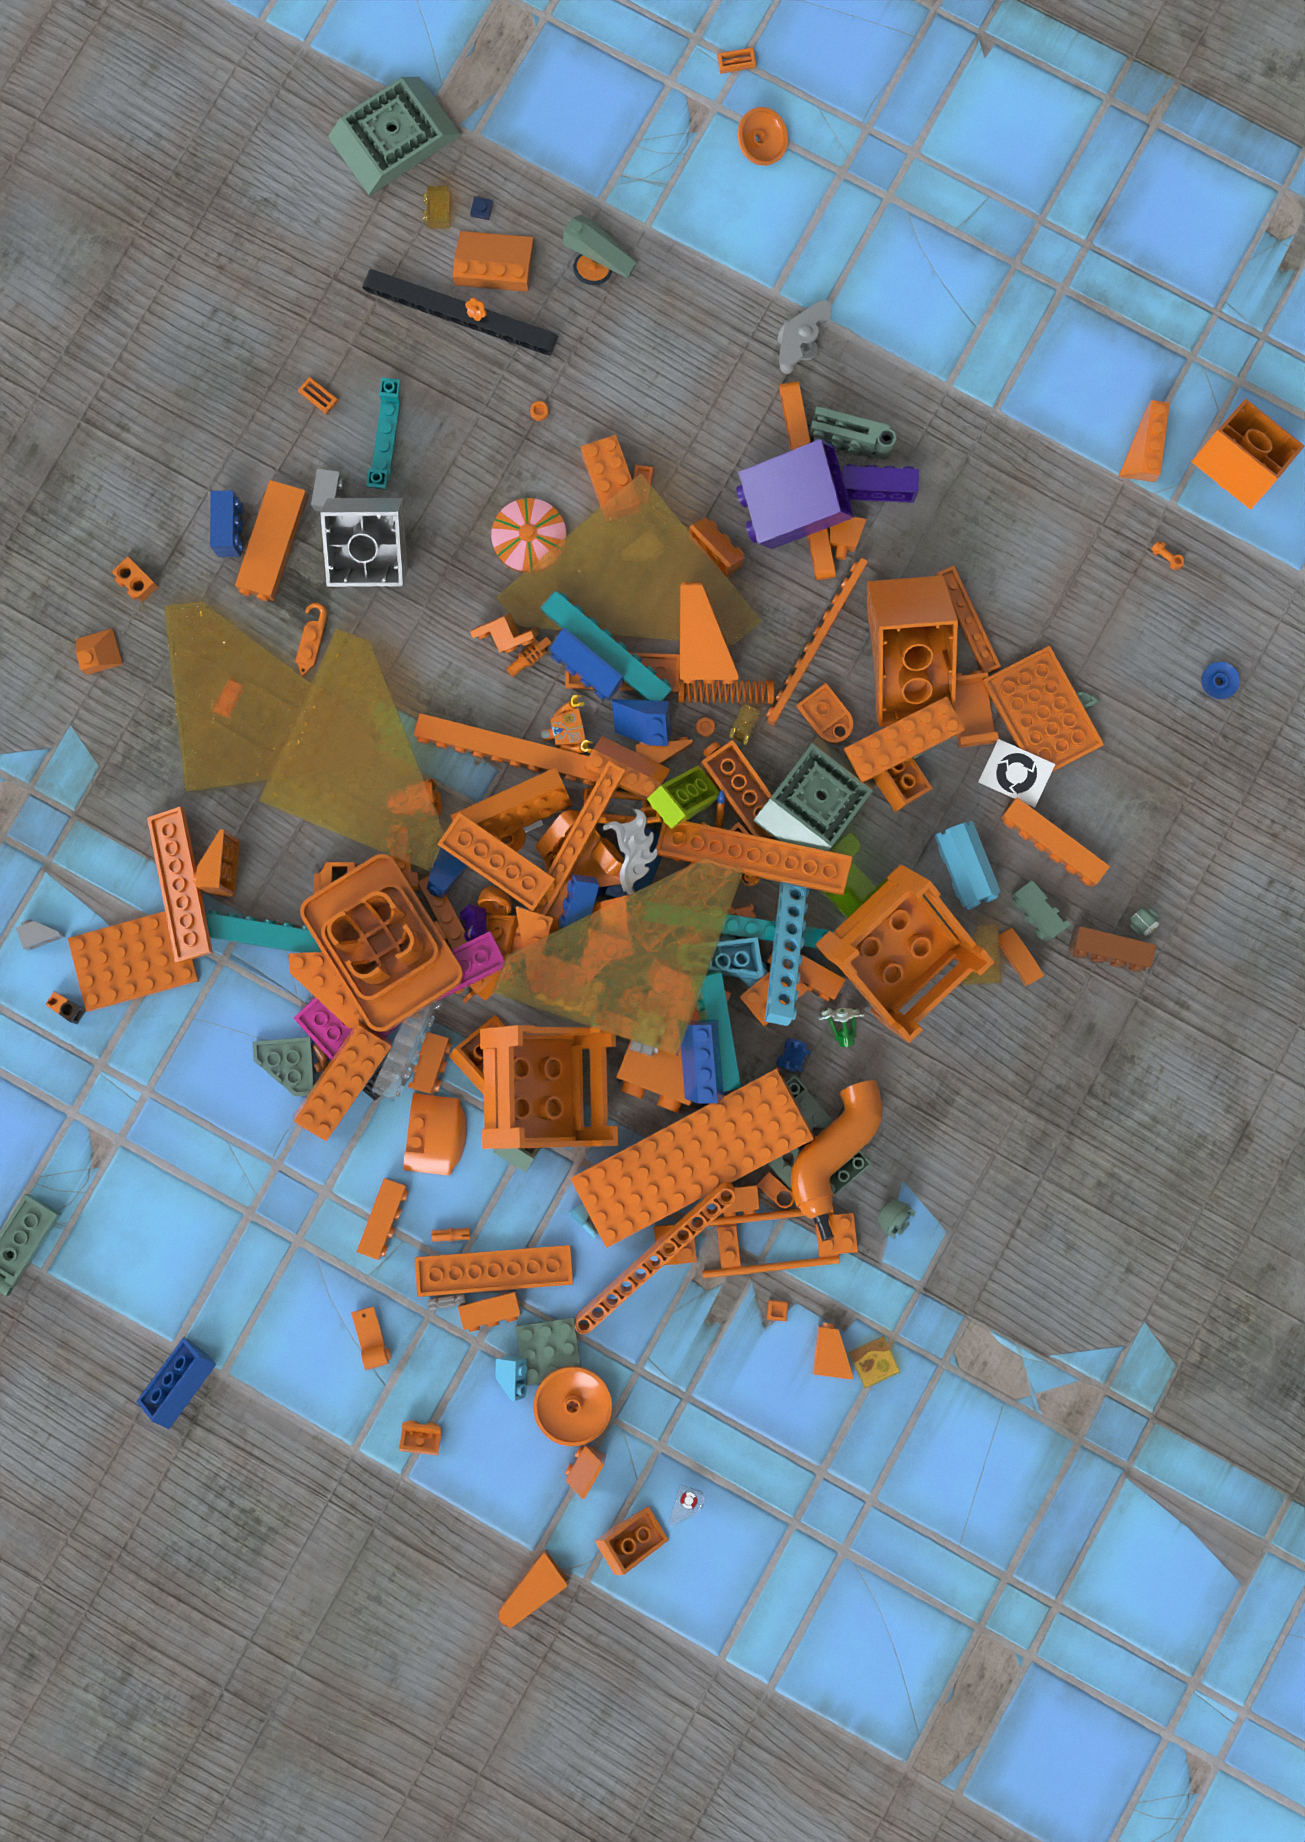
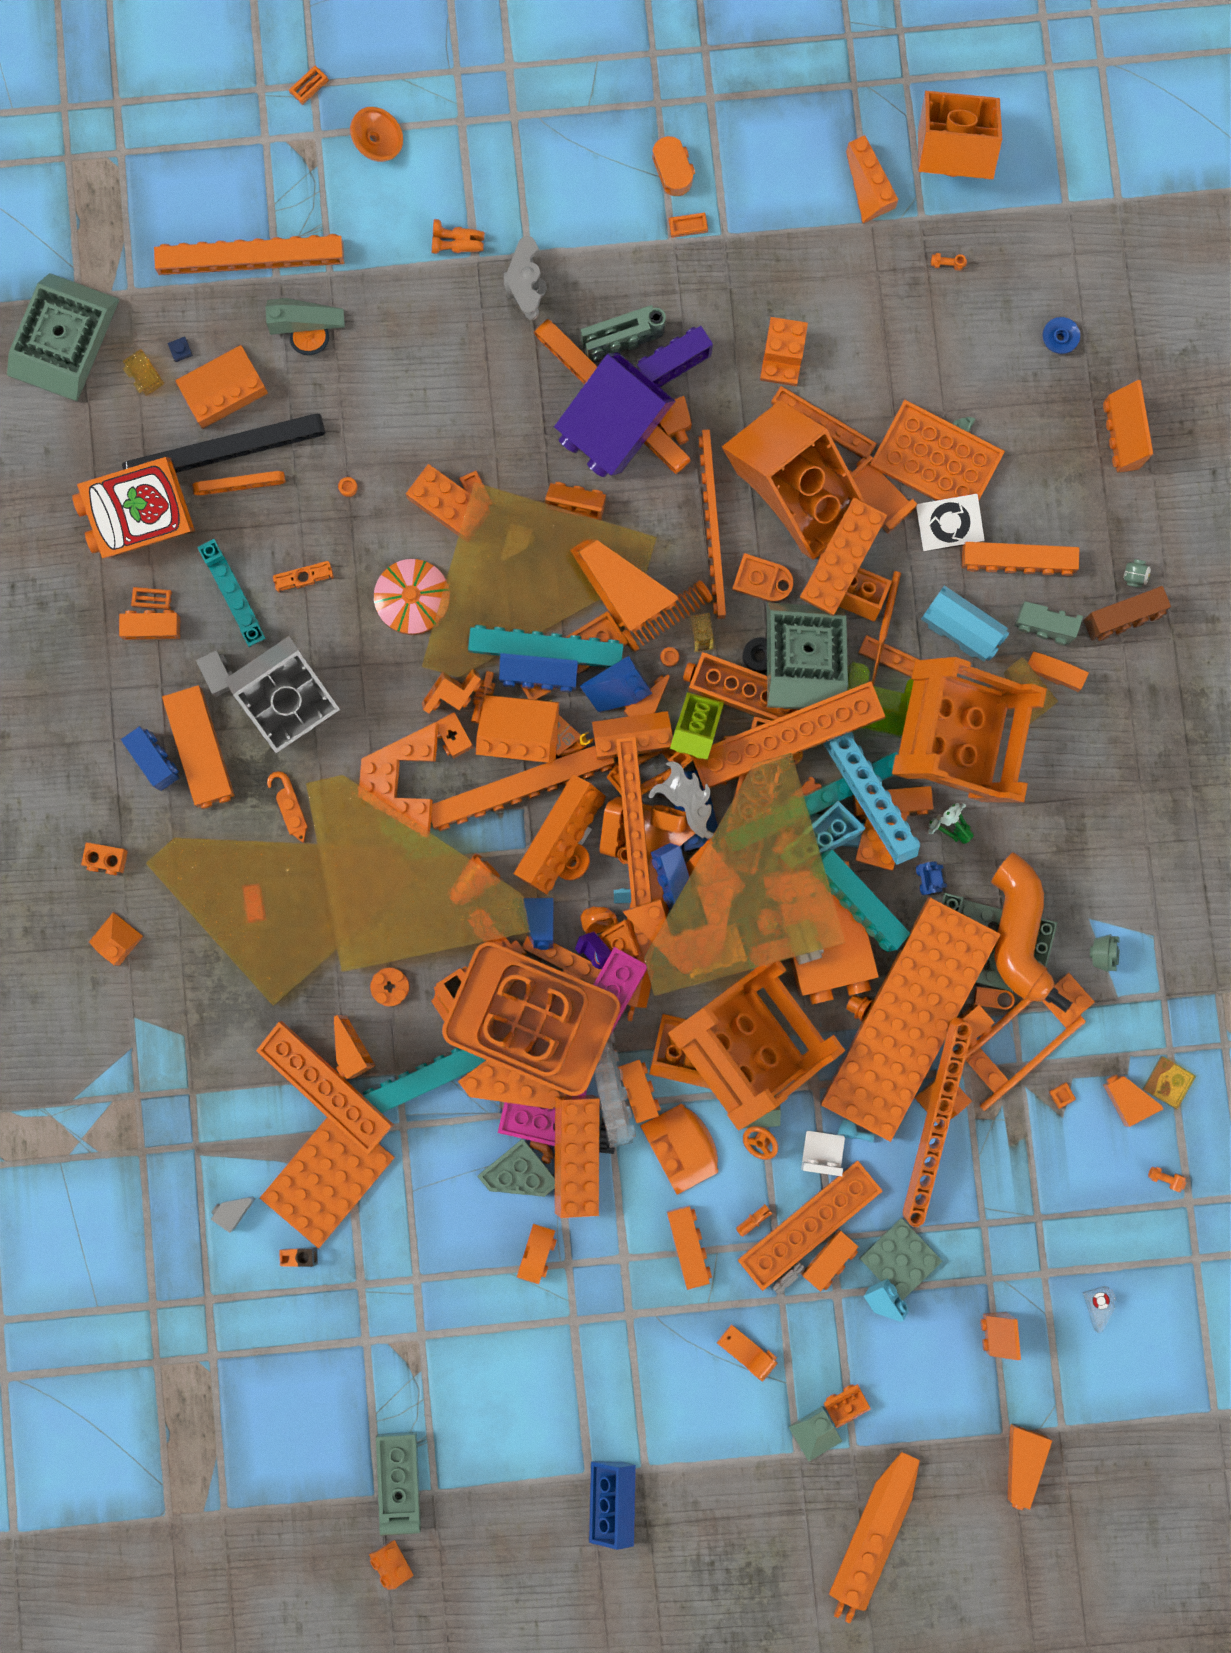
camera: 40 degrees left, 0 degrees up
orange plate [437,812,555,911] -> none
orange plant [465,297,487,321] -> none
orange dish [533,1366,612,1446] -> none
orange slope [595,1506,669,1575] -> none
blue slope [679,1020,724,1103] -> none
orange piece [715,790,725,829] -> none
none -> brick [72,457,195,558]
none -> orange brick [119,610,180,640]
none -> orange brick [154,234,345,275]
none -> orange beam [192,471,285,495]
none -> orange piece [273,561,334,593]
none -> orange wing [358,723,439,838]
none -> orange plate [370,968,410,1006]
none -> orange piece [432,219,485,254]
none -> orange brick [435,712,474,758]
none -> orange slope [476,695,559,763]
none -> orange brick [517,1224,557,1284]
none -> orange brick [652,136,695,196]
none -> orange tile [668,212,708,238]
none -> black tyre [742,637,767,673]
none -> orange piece [743,1126,778,1160]
none -> orange bracket [760,317,808,386]
none -> sand green slope [788,1406,842,1461]
none -> white bracket [801,1131,845,1176]
none -> orange hinge [829,1452,920,1623]
none -> orange piece [846,994,874,1022]
none -> orange tile [858,635,919,678]
none -> orange piece [871,571,901,687]
none -> orange slope [1103,380,1153,473]
none -> orange bar [1148,1166,1187,1192]

